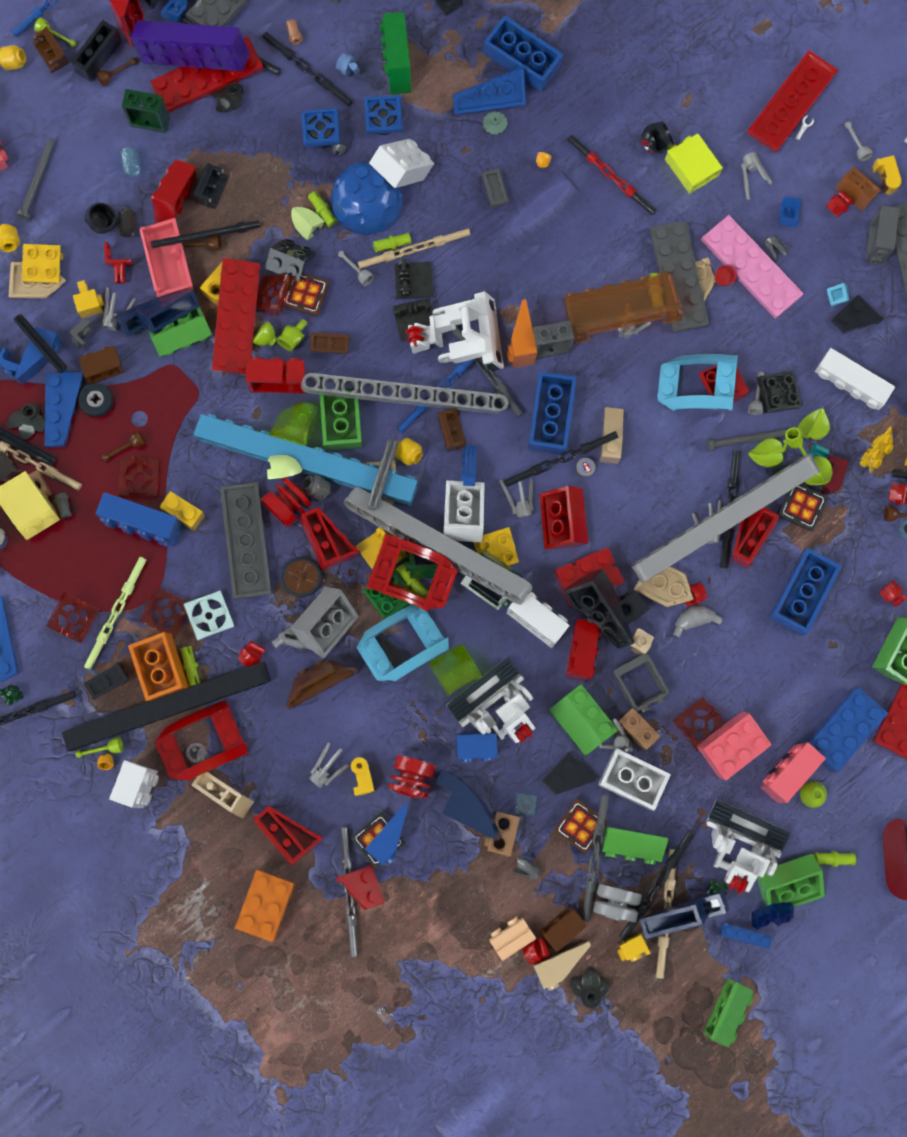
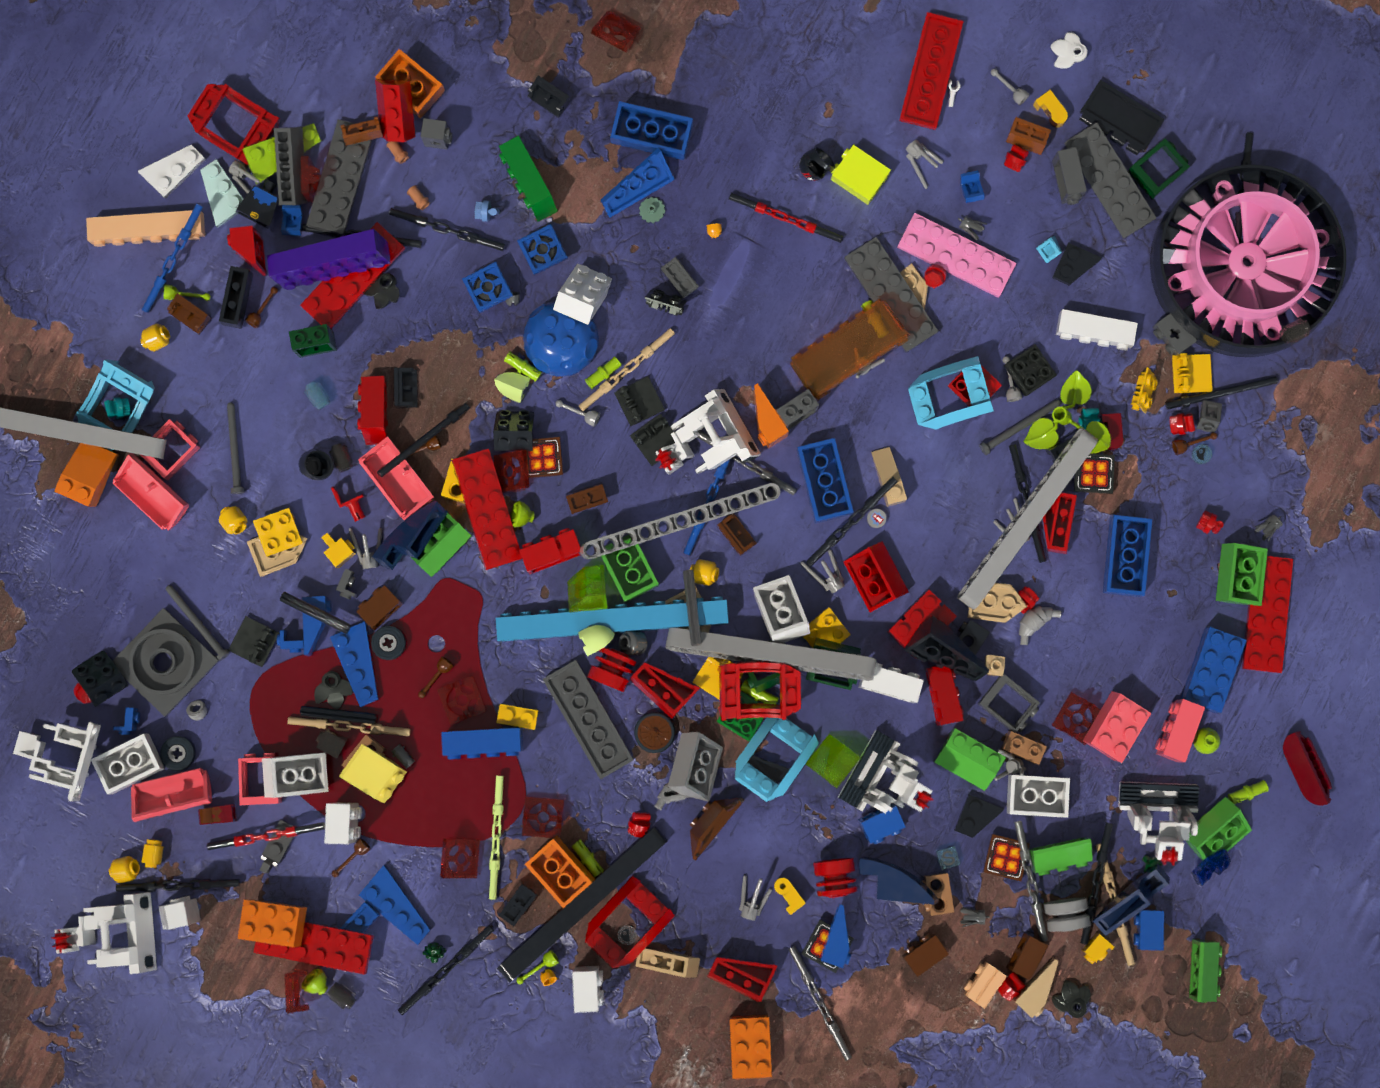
camera: 15 degrees left, 5 degrees up
light aqua piece [184,591,234,641] -> none
lime piece [277,319,307,352] -> none
red wing [336,865,385,910] -> none
blue piece [461,445,477,486] -> none
blue piece [719,922,772,949] -> none
none -> pearl dark grey hinge [645,289,687,316]
none -> reddish brown brick [902,933,949,977]
none -> blue brick [1133,909,1164,951]

